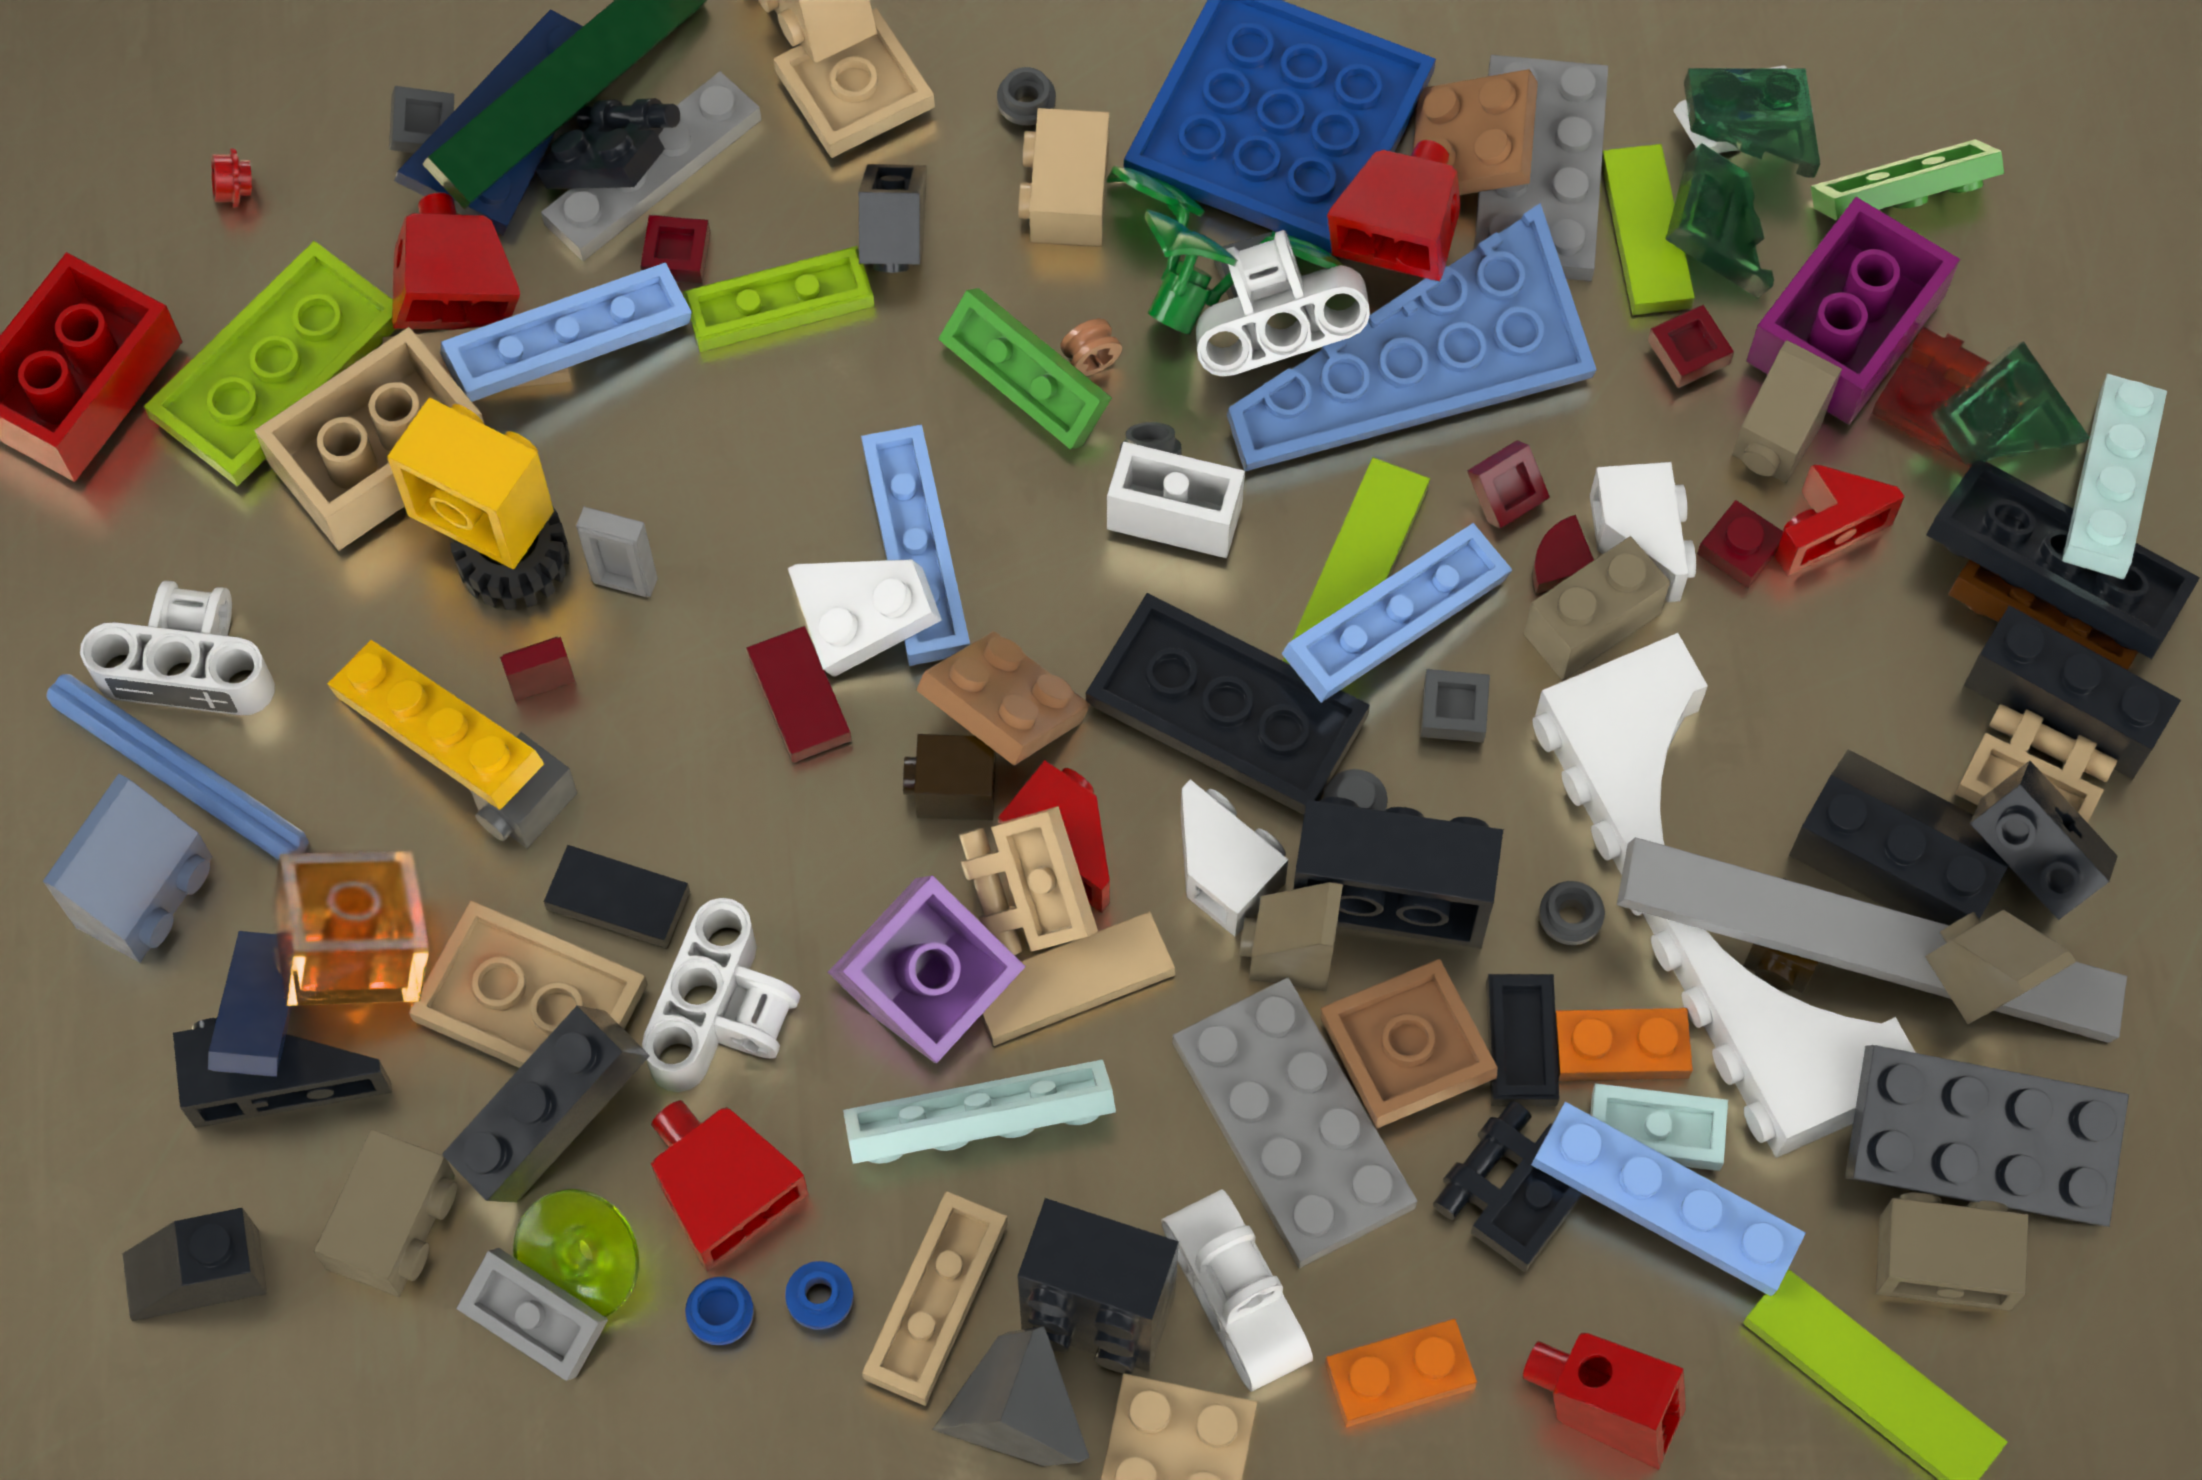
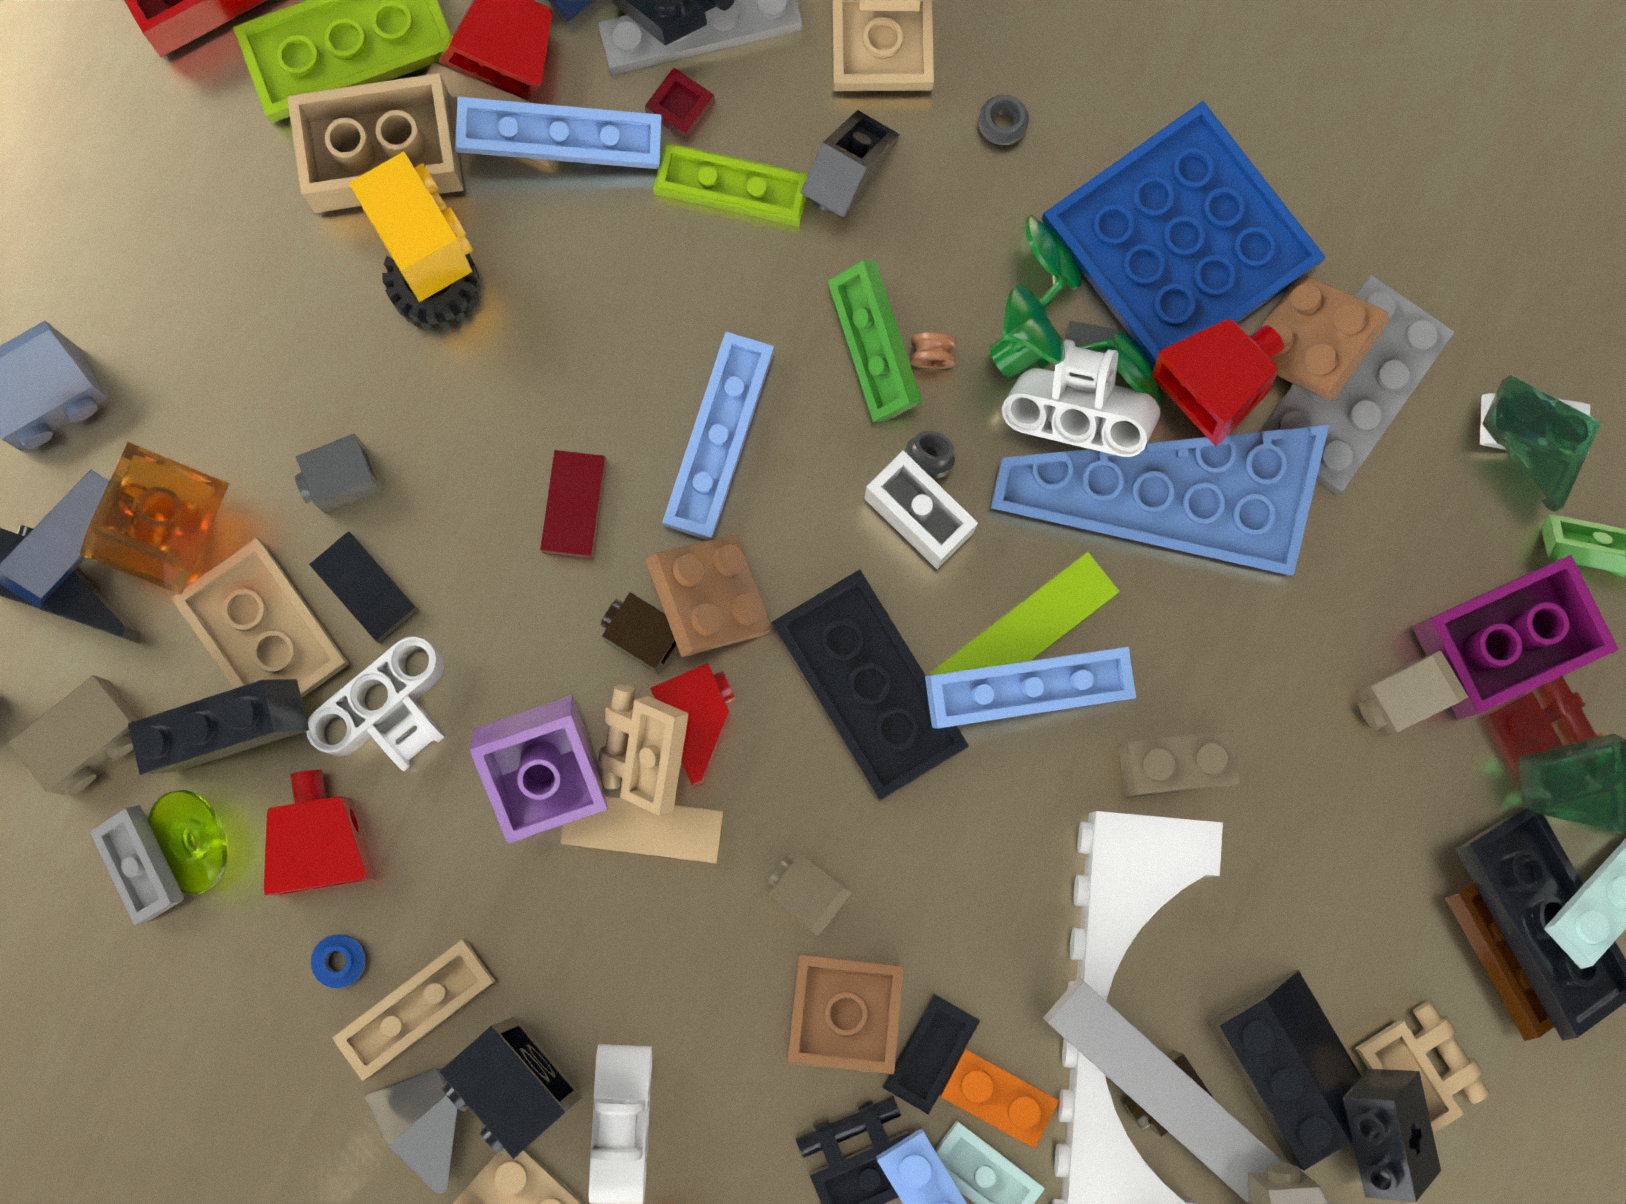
camera: 25 degrees right, 15 degrees up
medium blue axle [46,674,309,865] -> none
white beam [80,580,275,715] -> none
yellow plate [327,640,544,810] -> none
dark red tile [500,637,575,702] -> none
light grey tile [576,506,658,597] -> none
blue plate [685,1277,754,1345] -> none
white wing [788,559,942,677] -> none
light aqua plate [843,1059,1116,1164] -> none
tan brick [1019,108,1109,246] -> none
light grey plate [1172,977,1417,1269] -> none
white slope [1180,779,1289,937] -> none
black brick [1293,797,1504,949] -> none
dark grey plate [1323,769,1388,811] -> none
dark grey plate [1420,669,1490,743] -> none
dark red plate [1467,440,1550,528] -> none
dark red tile [1532,514,1594,594] -> none
dark grey plate [1539,881,1605,945] -> none
white slope [1590,462,1696,602] -> none
lime tile [1602,144,1695,315] -> none
dark red plate [1648,304,1734,388] -> none
clear green wing [1665,143,1774,298] -> none
dark red plate [1697,500,1784,588] -> none
red slope [1775,464,1905,576] -> none
black brick [1964,606,2181,779] -> none

